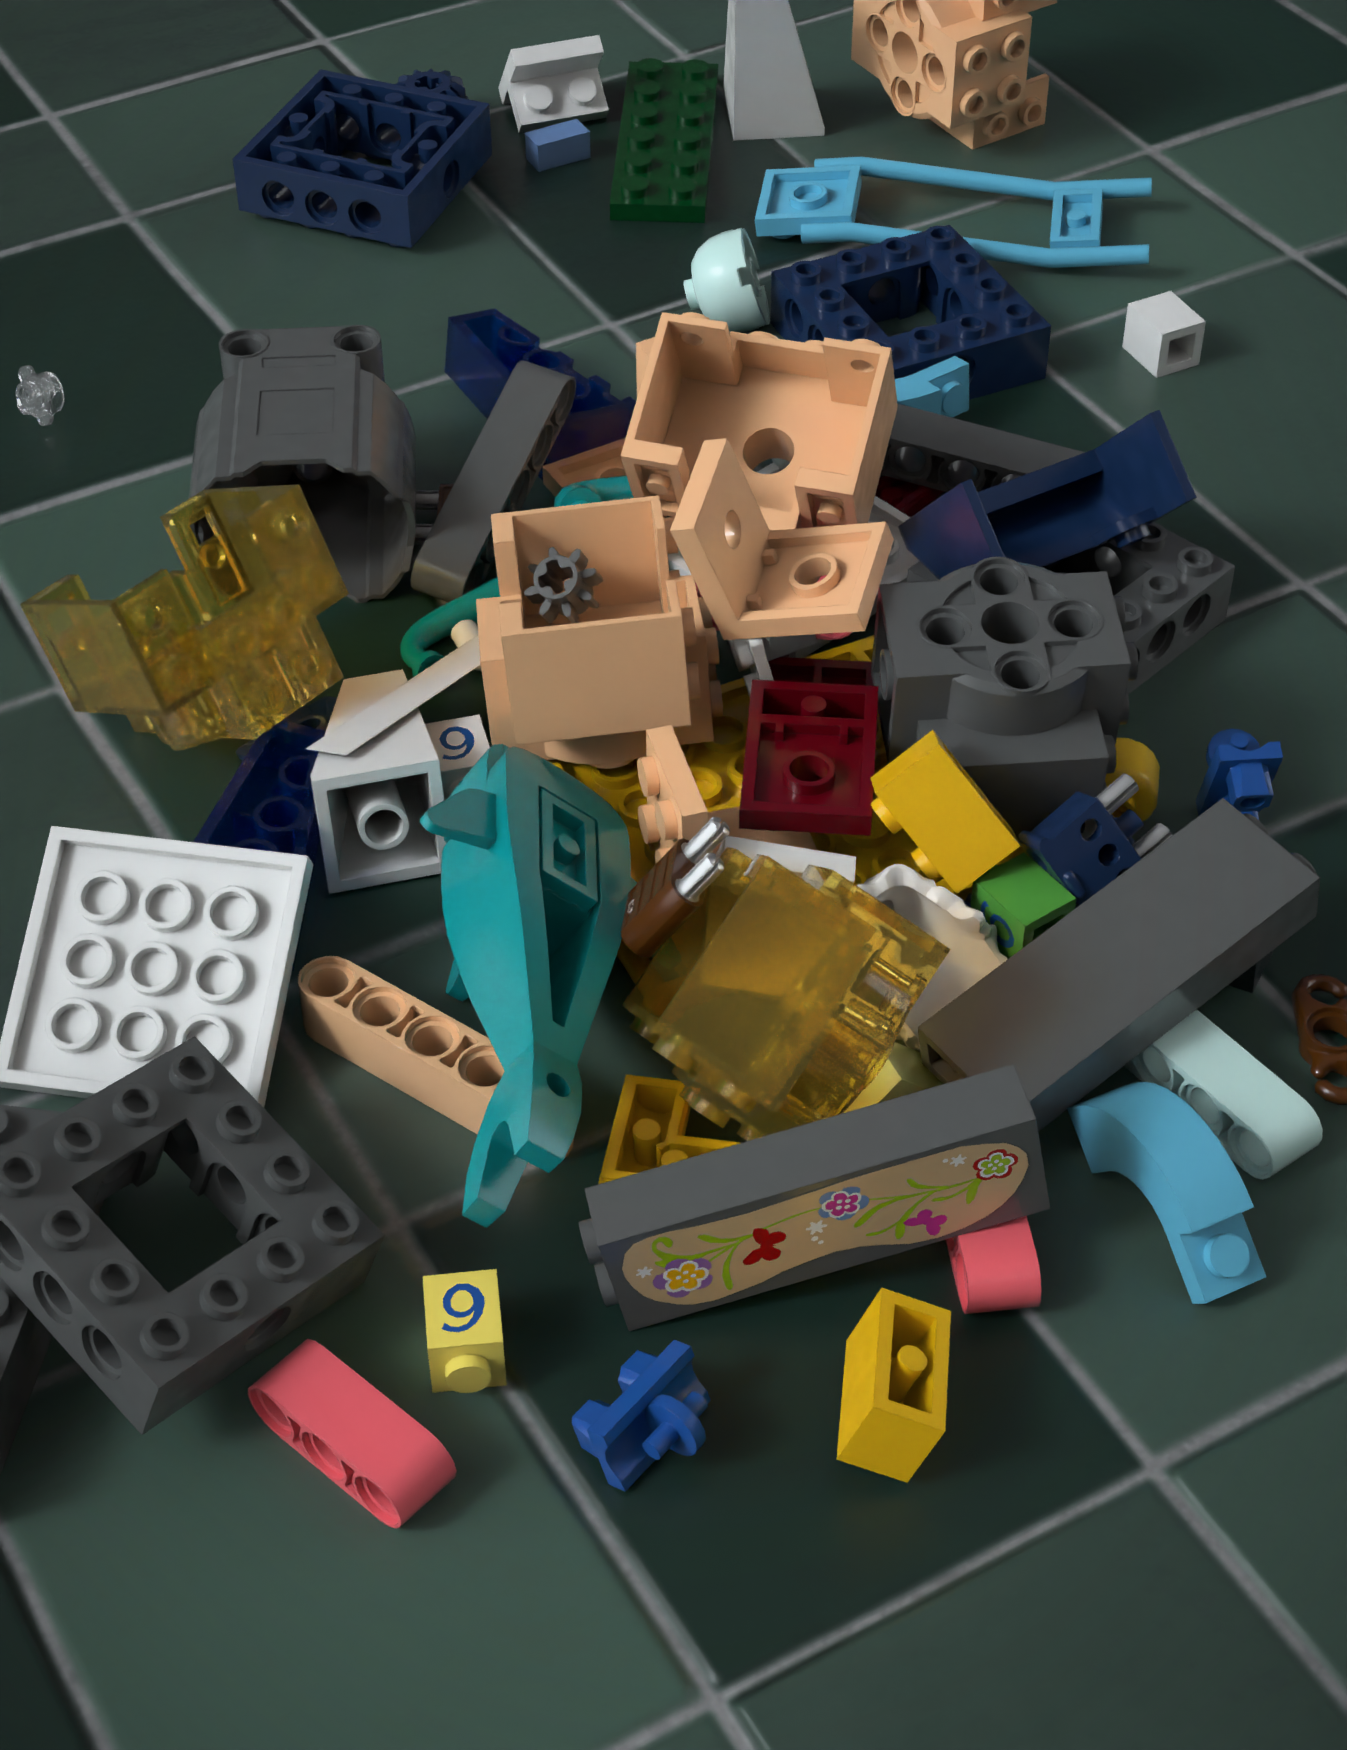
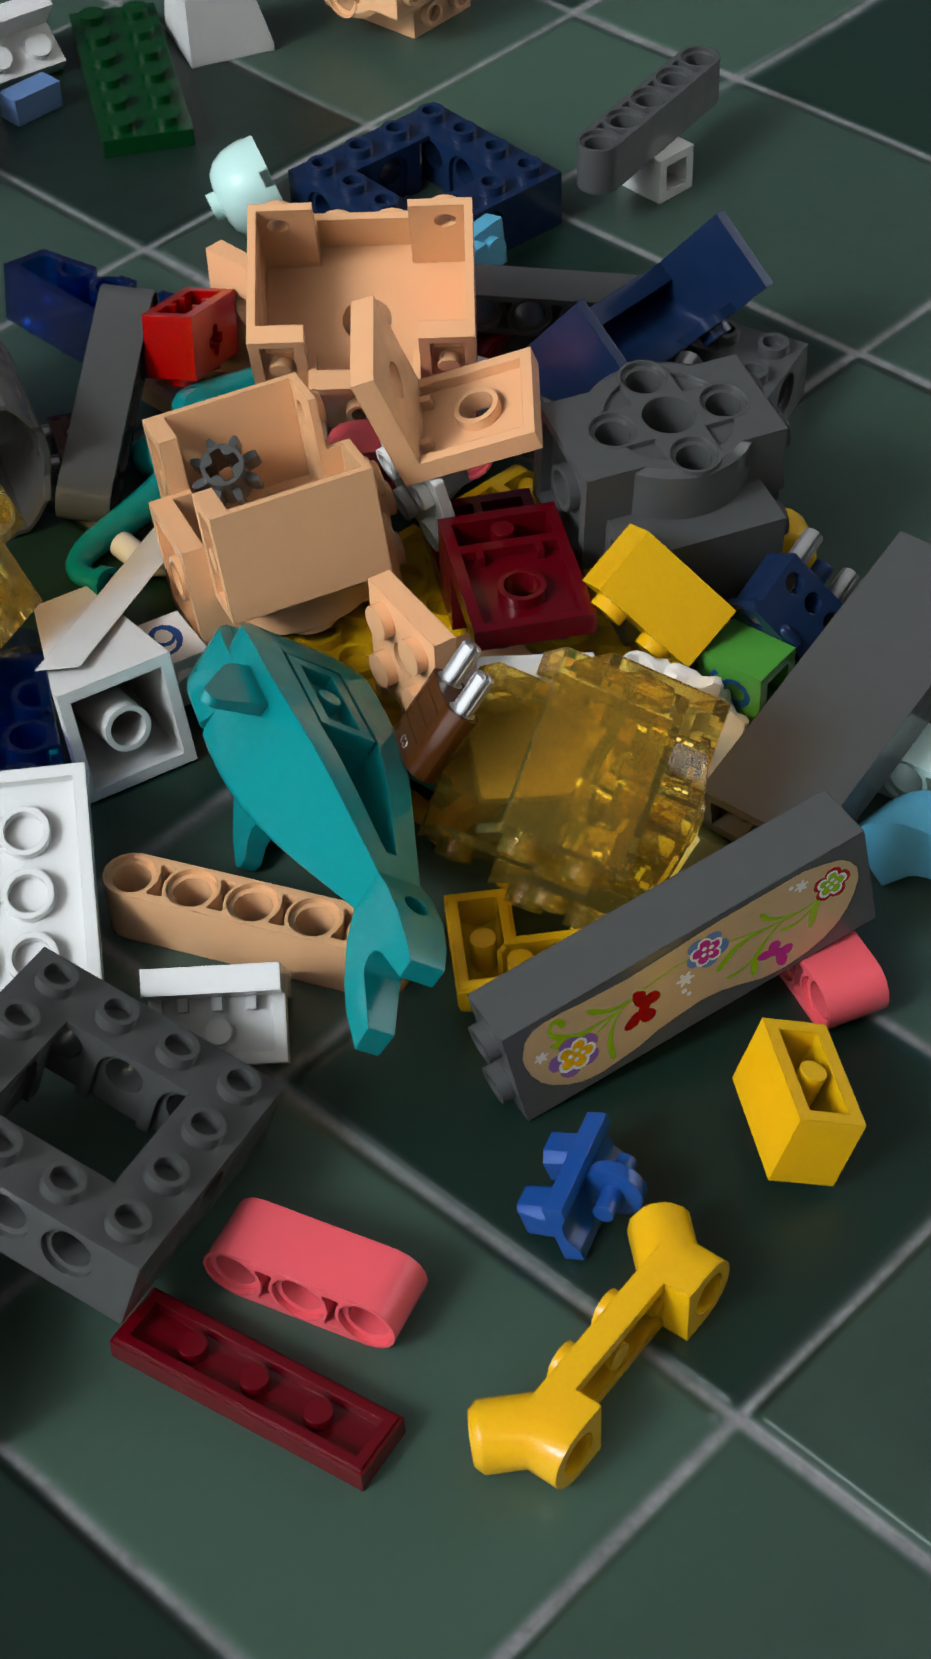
camera: 15 degrees left, 0 degrees up
light yellow brick [423,1269,507,1393] -> none
medium azure plate [755,157,1152,268] -> none
blue hips [1196,728,1283,820] -> none
none -> dark red tile [109,1287,406,1491]
none -> white bracket [139,962,292,1065]
none -> red brick [141,287,239,387]
none -> yellow plate [467,1202,730,1490]
none -> dark grey beam [577,46,720,195]

